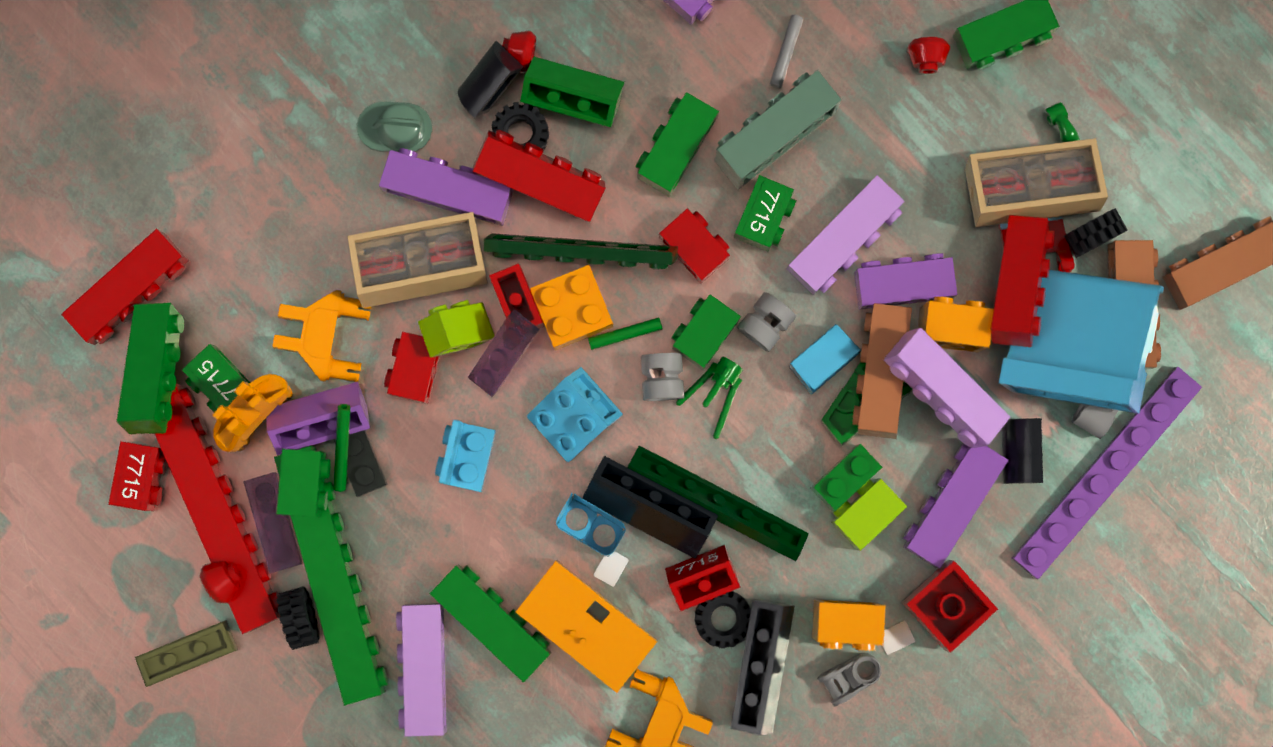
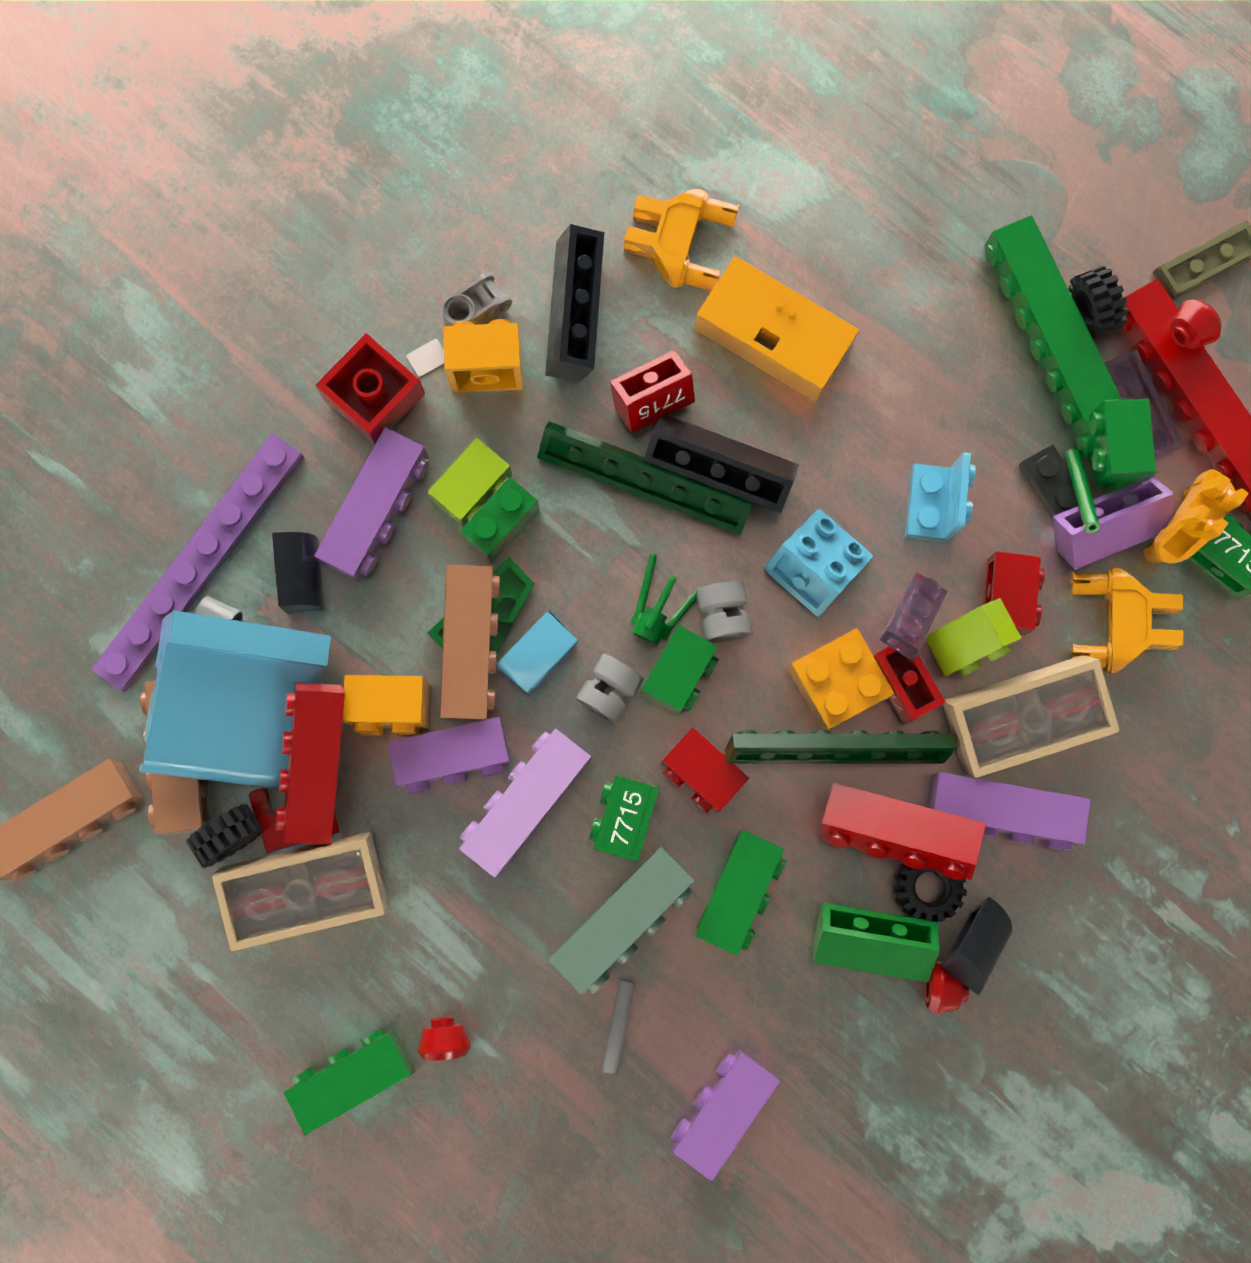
camera: 170 degrees right, 5 degrees down
sand green piece [357,102,432,152] -> none
lavender brick [396,603,447,737] -> none
green brick [430,565,551,683] -> none
medium azure piece [556,493,625,557] -> none
green piece [588,317,663,350] -> none
white sticker [594,551,629,587] -> none
black tyre [694,591,751,649] -> none
lavender brick [883,327,1010,448] -> none
green arm [1046,102,1080,143] -> none

